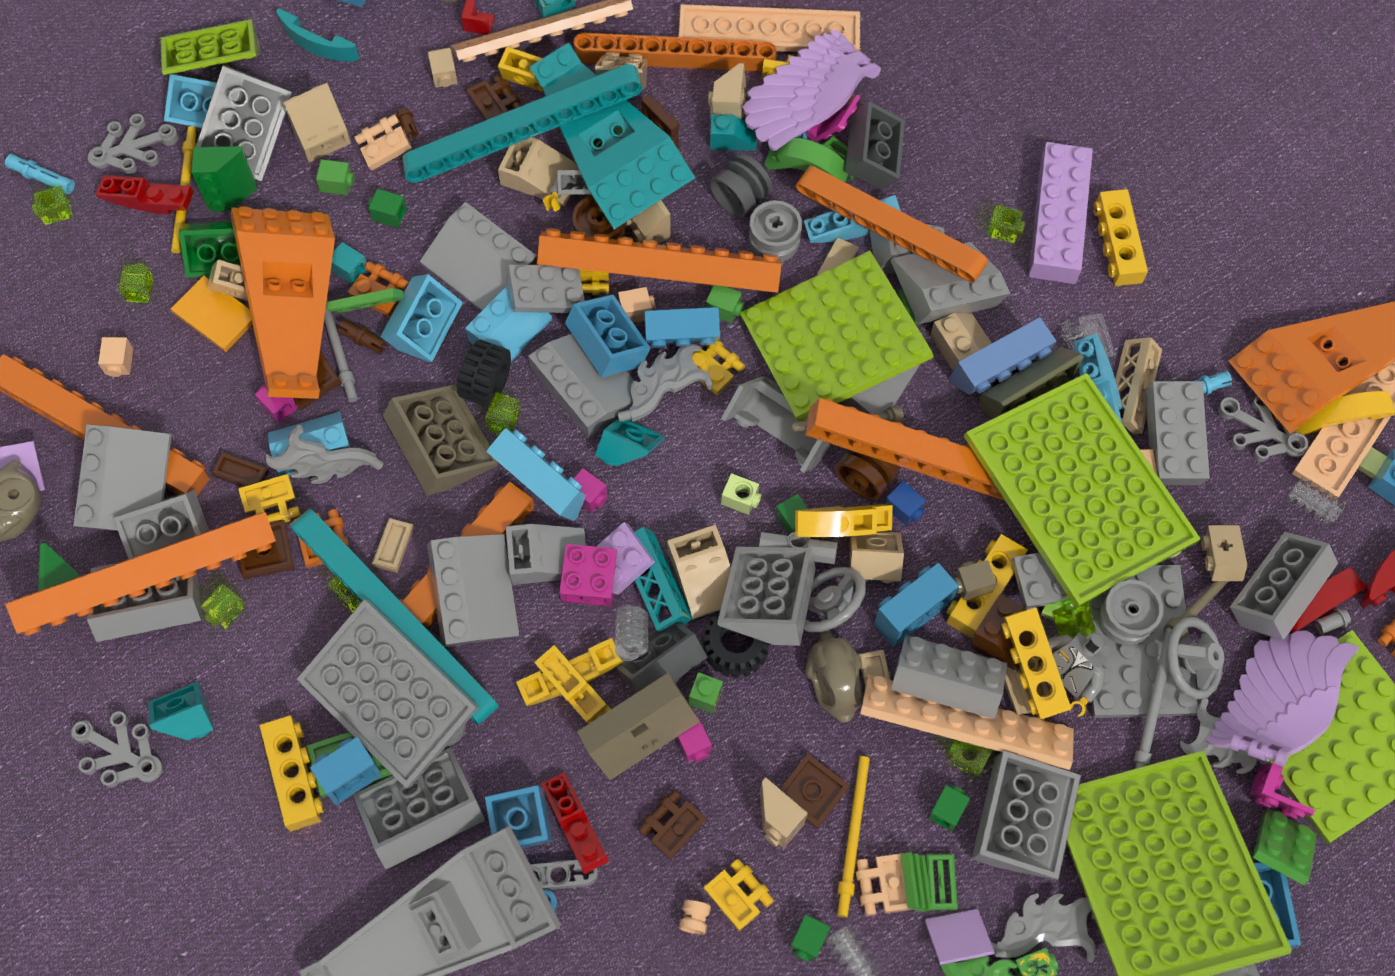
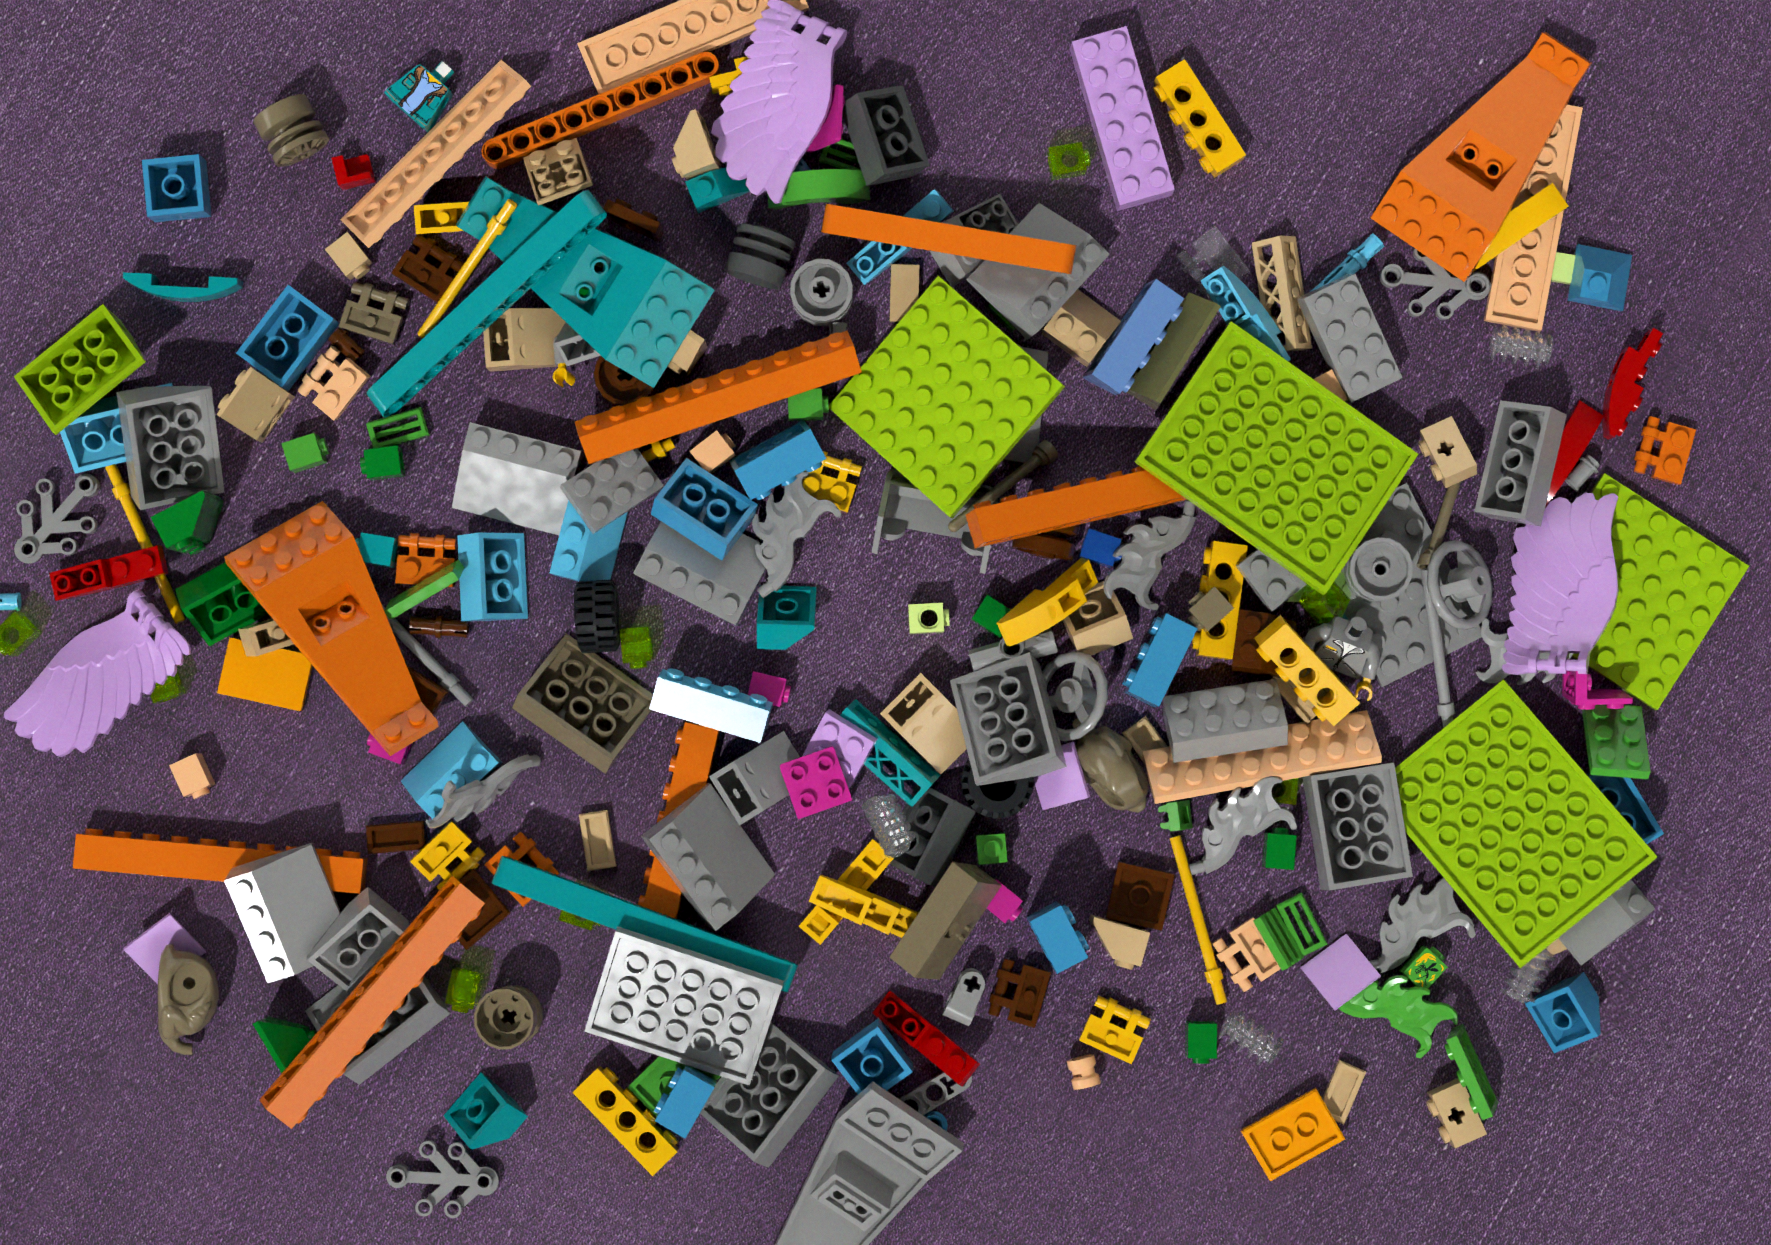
camera: 25 degrees left, 20 degrees up
none -> lavender animal [4,589,191,757]
none -> dark azure brick [236,285,340,391]
none -> dark tan plate [339,282,409,345]
none -> bright green tile [366,407,430,449]
none -> yellow bar [417,199,517,339]
none -> dark tan wheel [474,985,543,1049]
none -> light grey piece [942,968,985,1026]
none -> dark azure brick [1026,901,1090,974]
none -> lavender piece [1034,742,1090,810]
none -> light grey piece [1104,501,1196,610]
none -> bright green tile [1158,800,1193,831]
none -> light grey piece [1189,776,1297,875]

